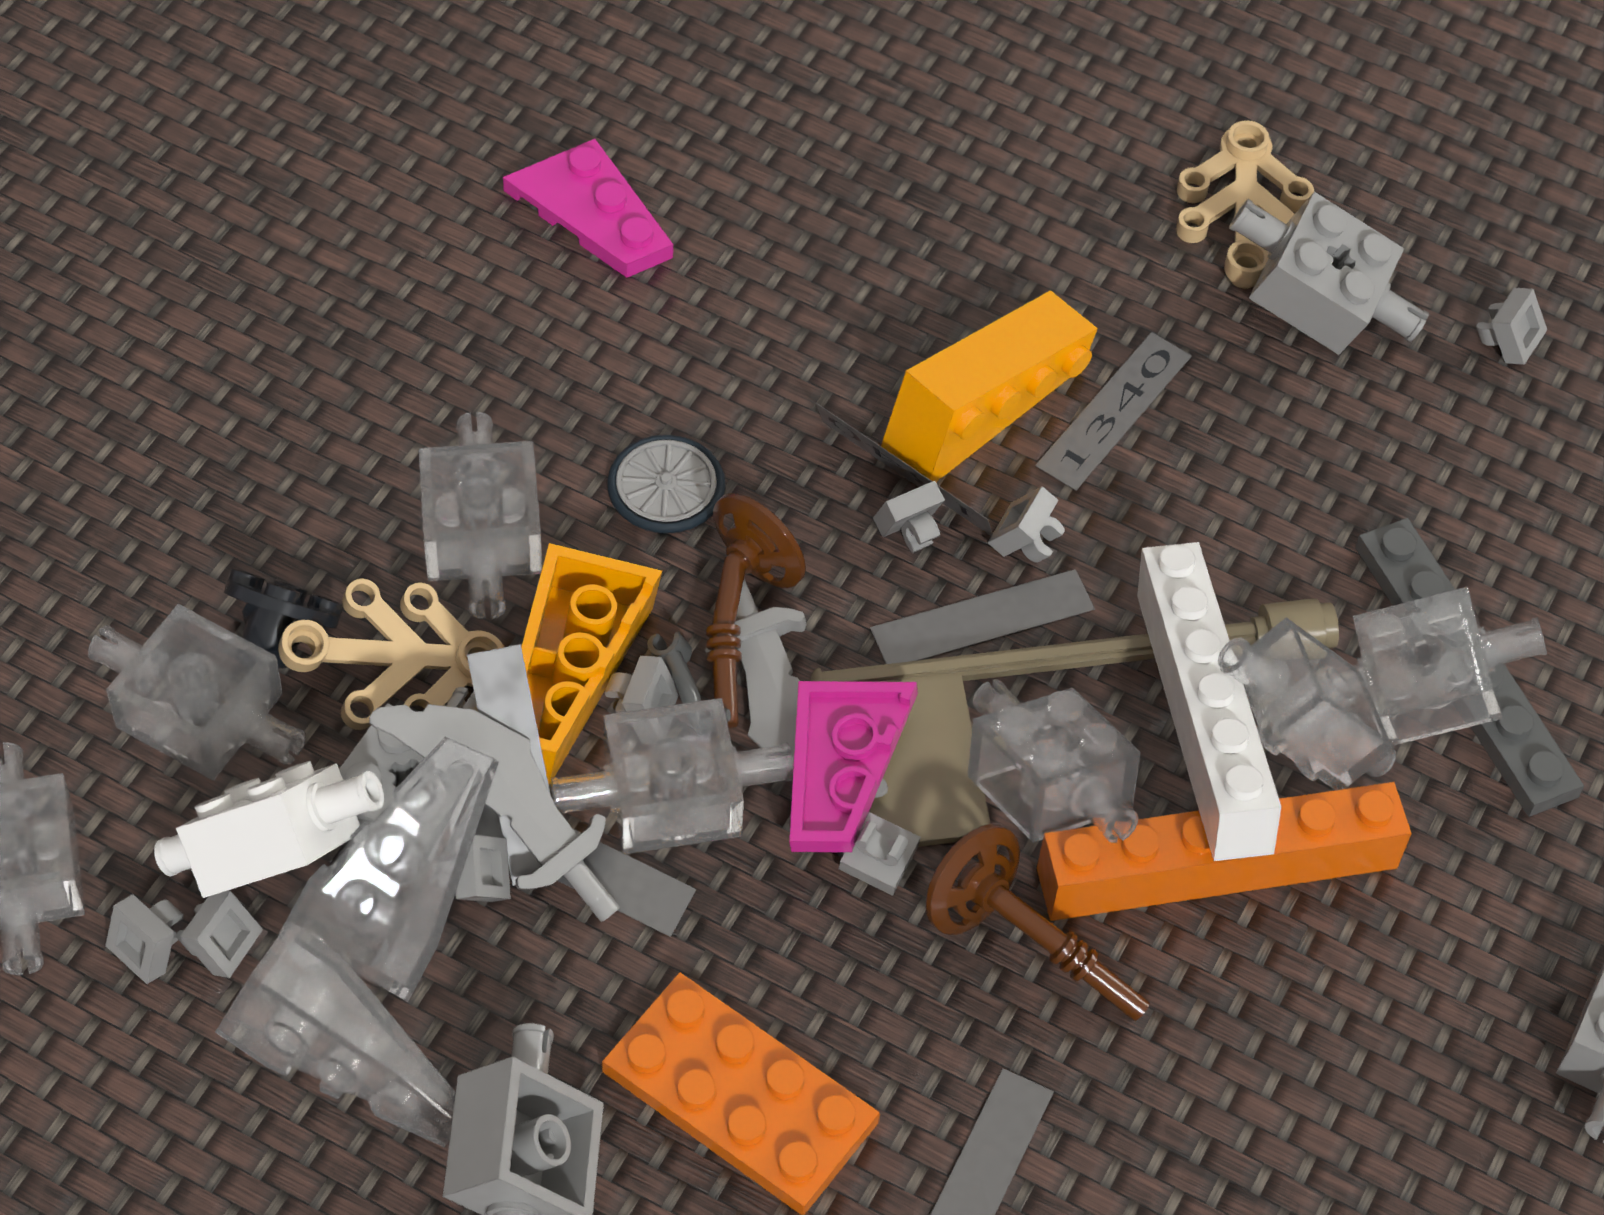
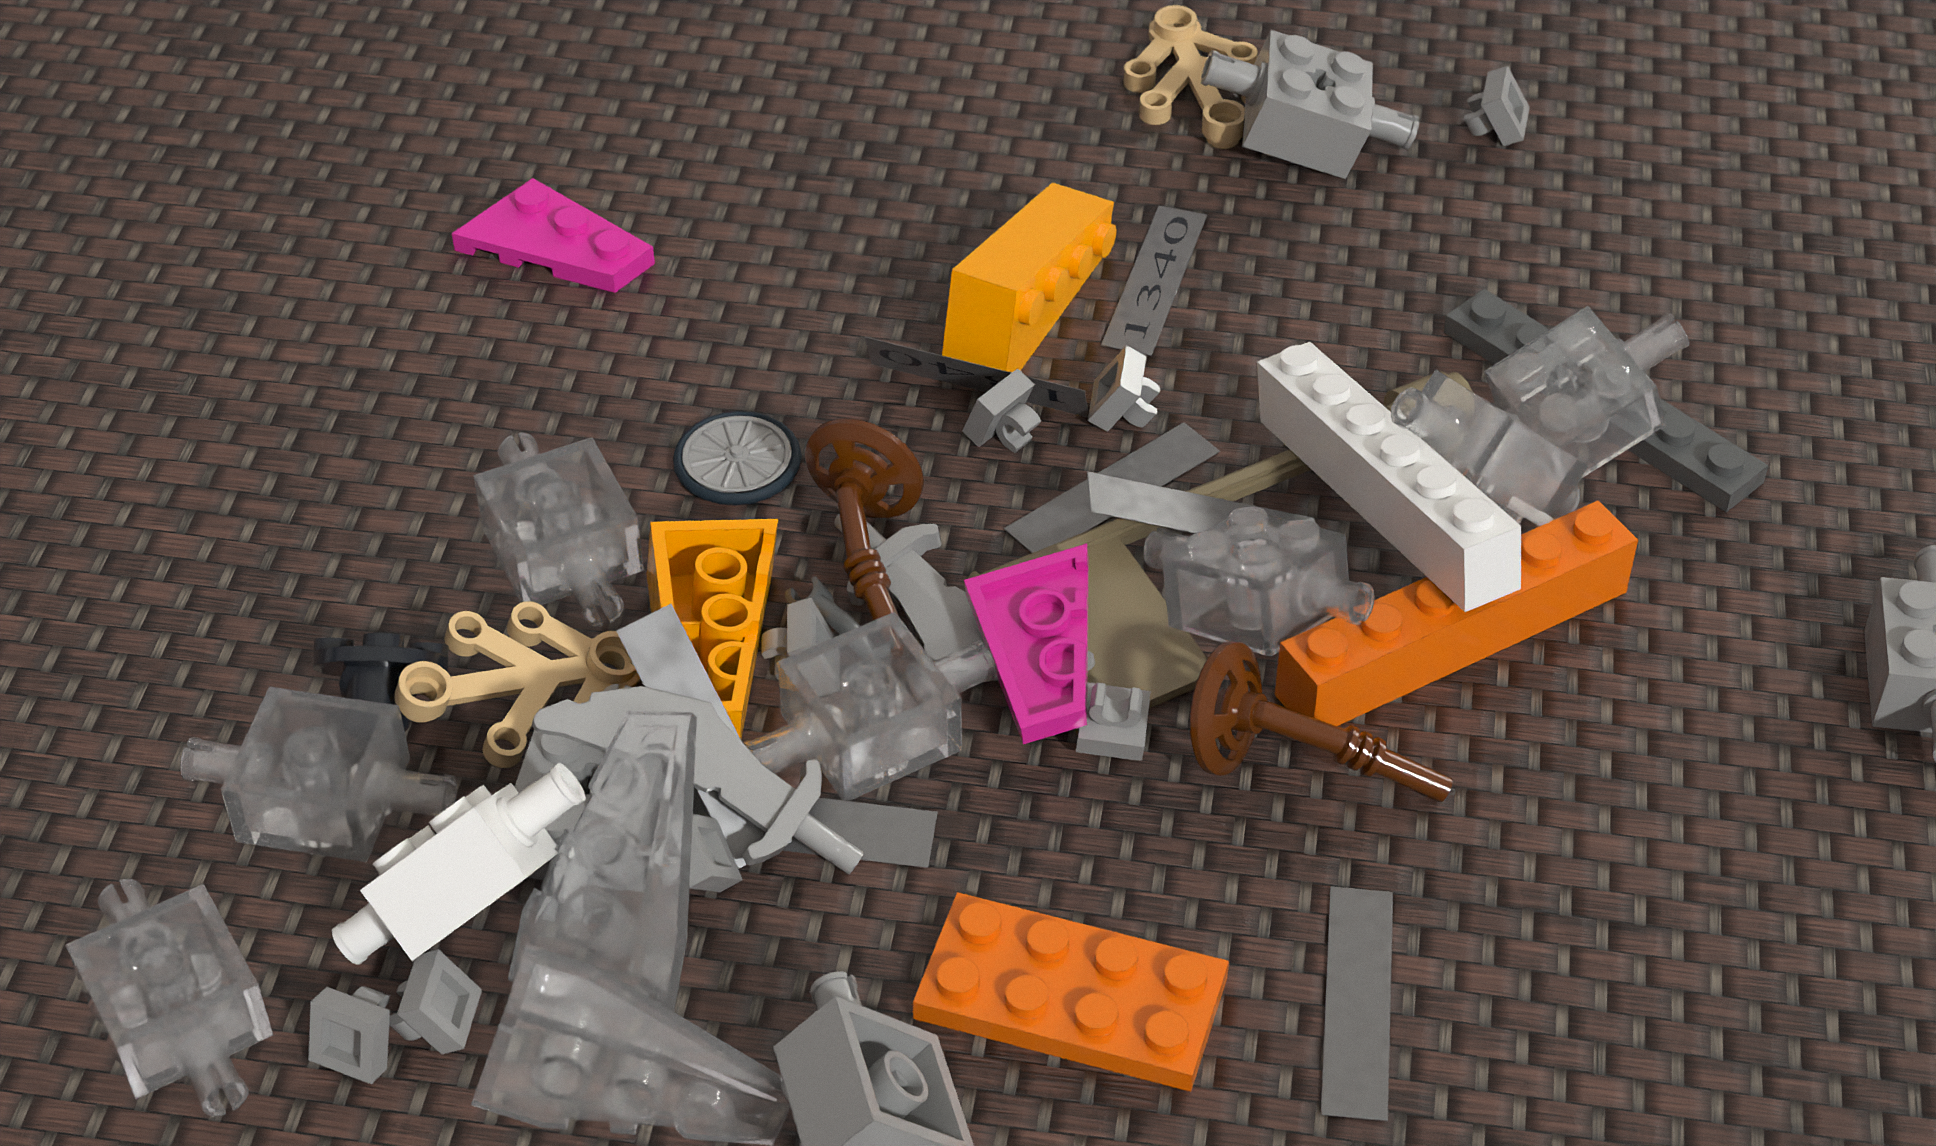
camera: 15 degrees left, 10 degrees down
none -> flat silver sticker [1087,471,1321,559]

